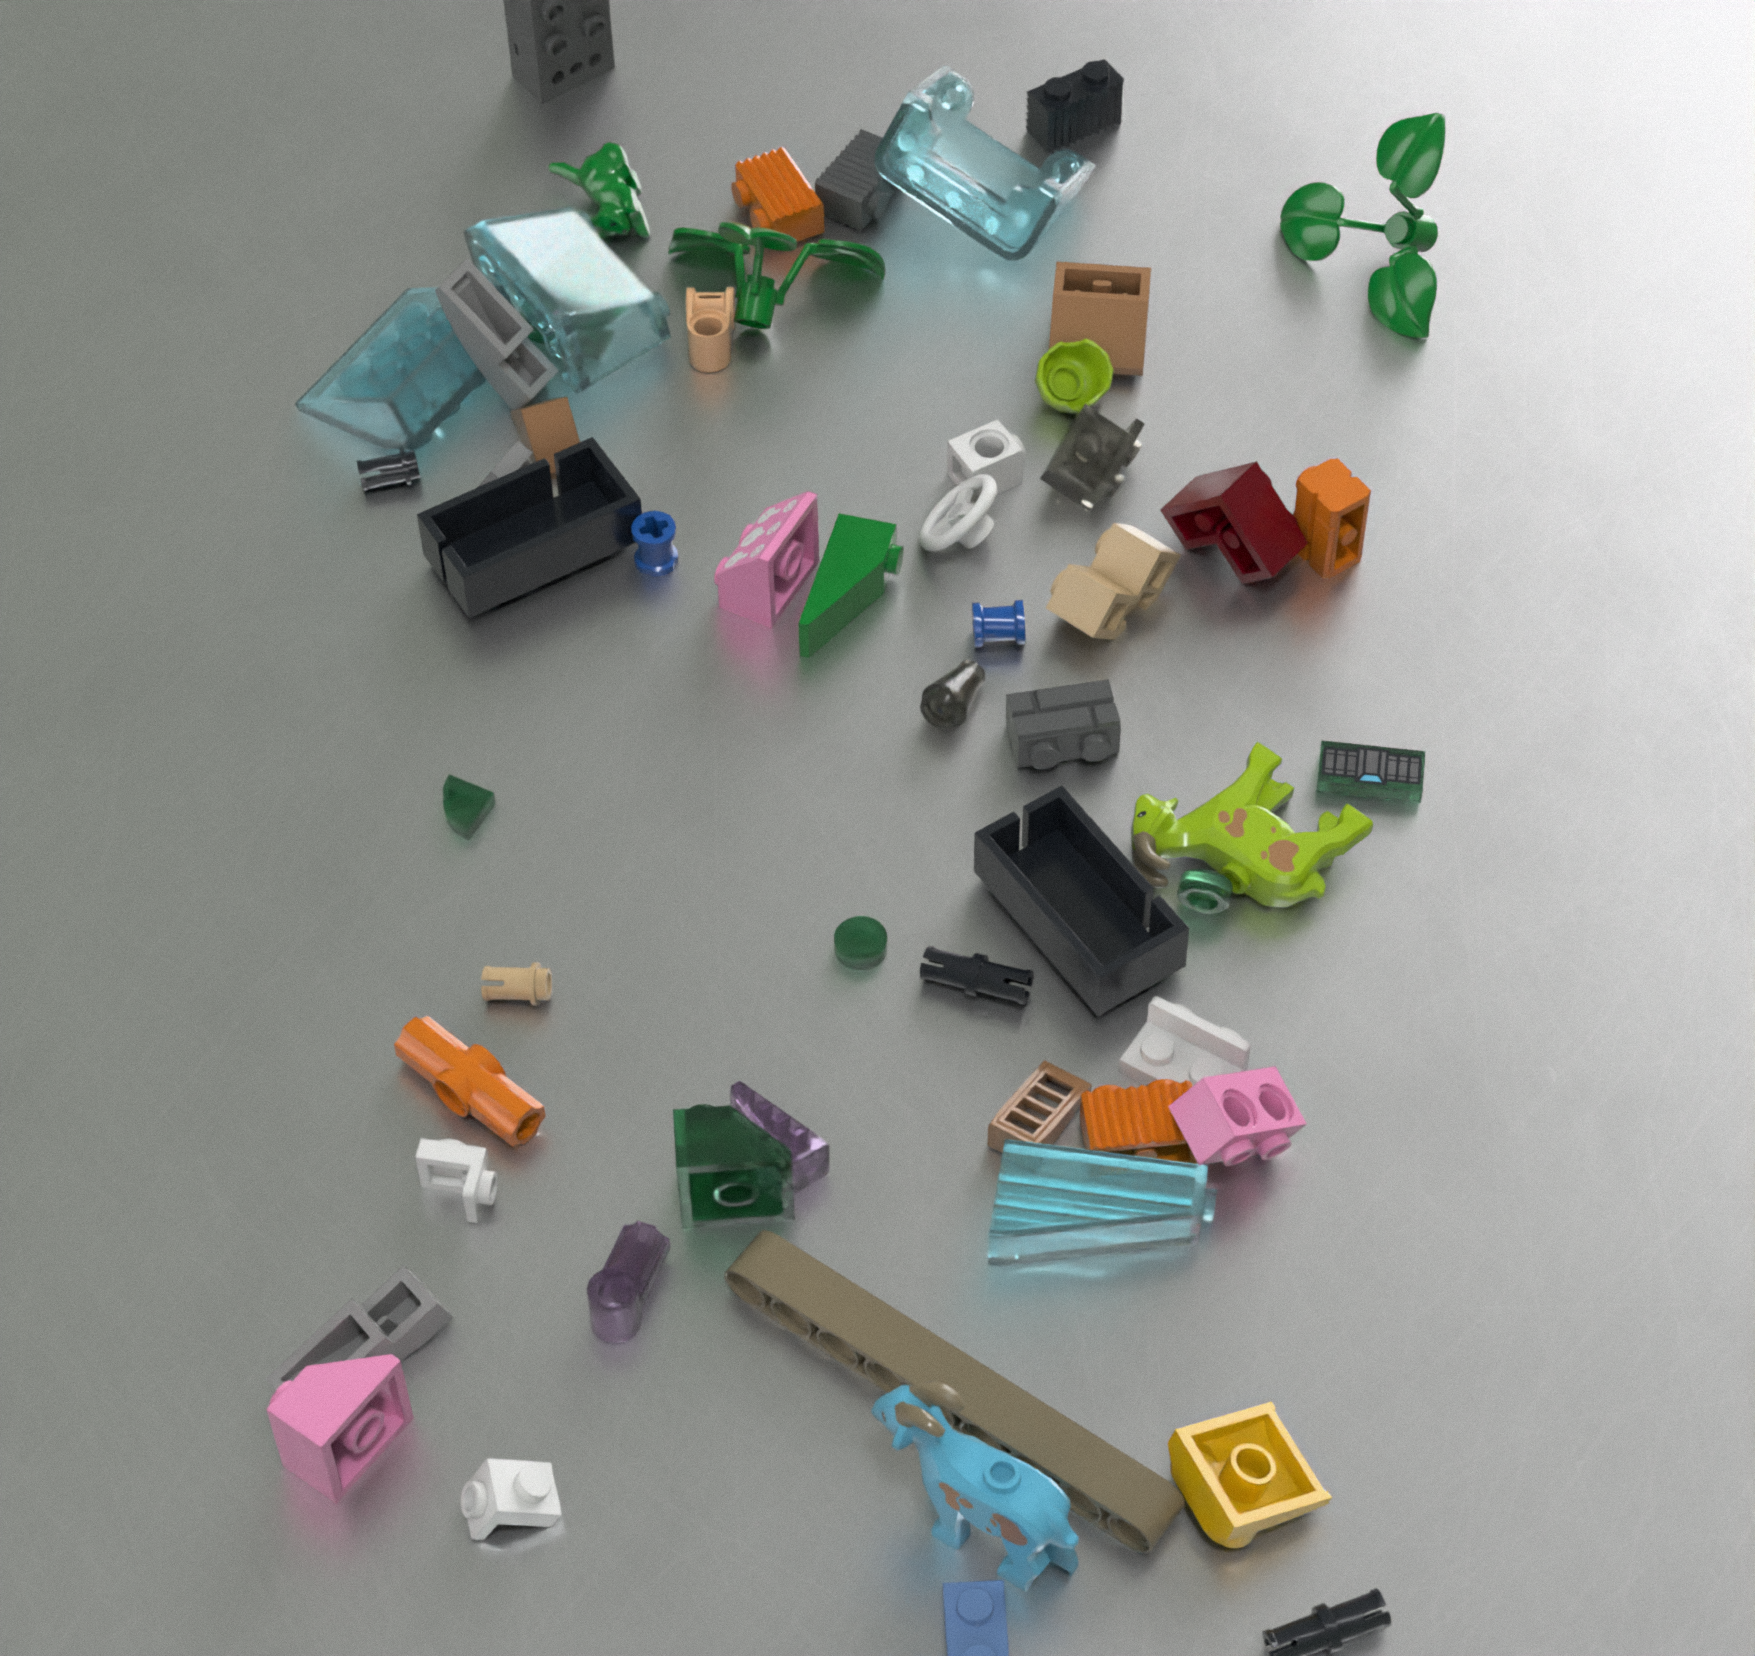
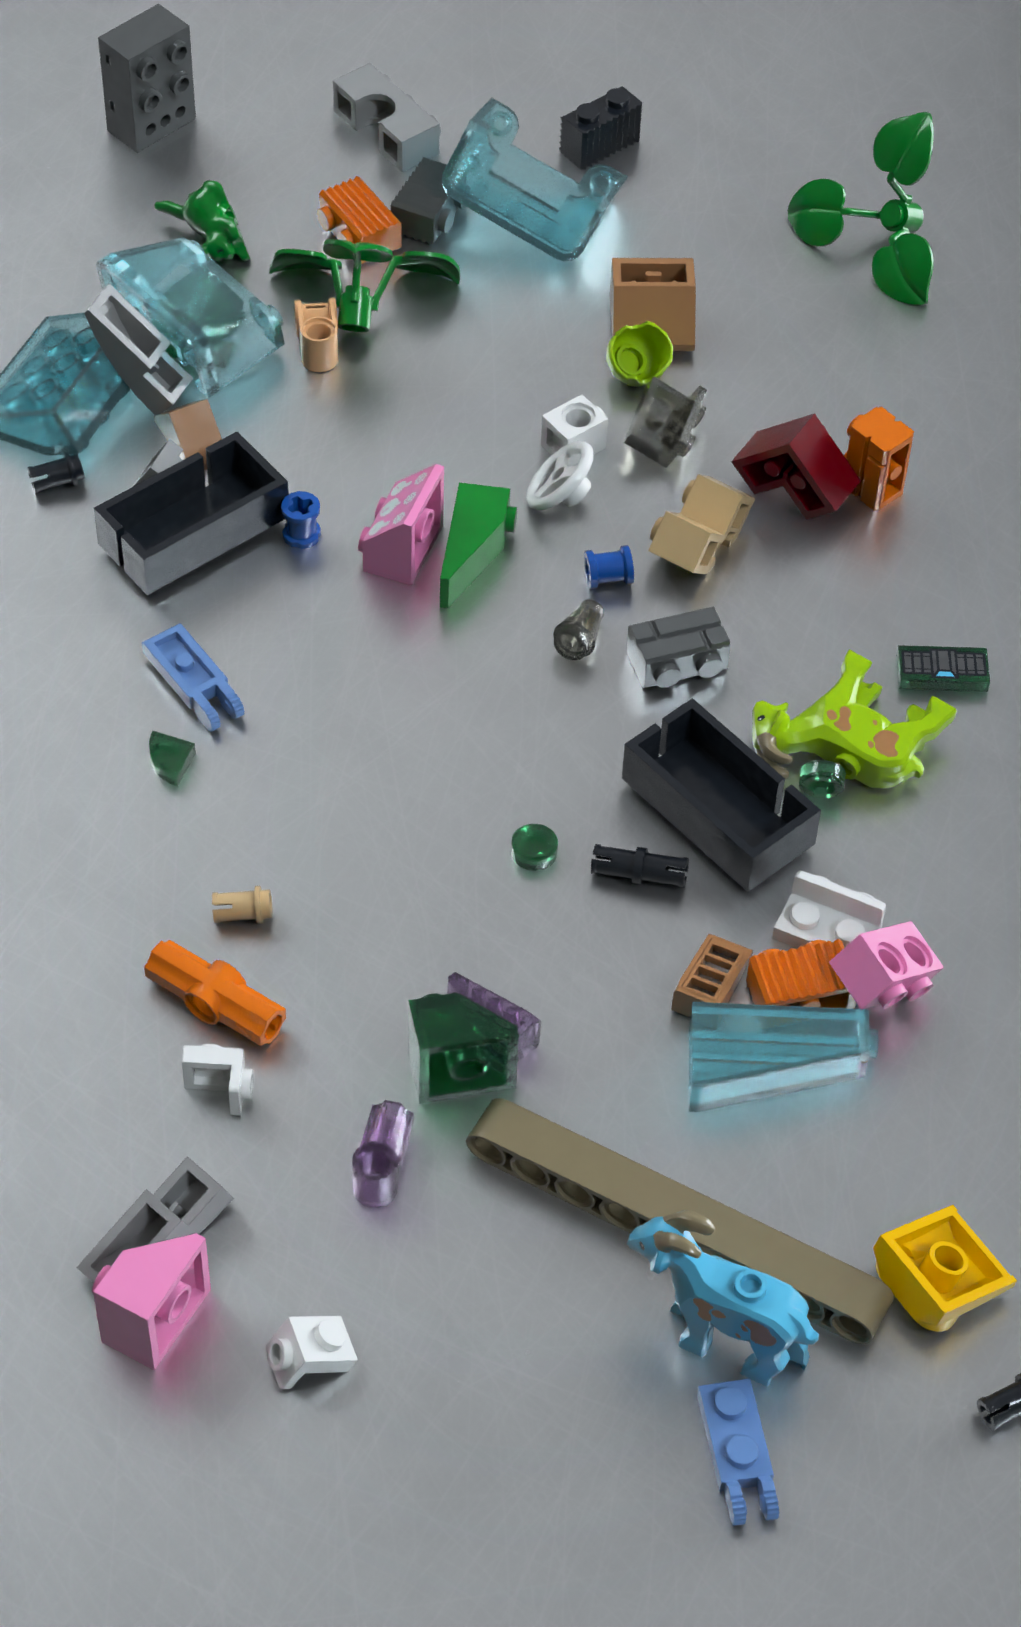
camera: 10 degrees left, 0 degrees up
none -> medium blue hinge [142,623,245,732]
none -> light grey arch [333,63,441,172]

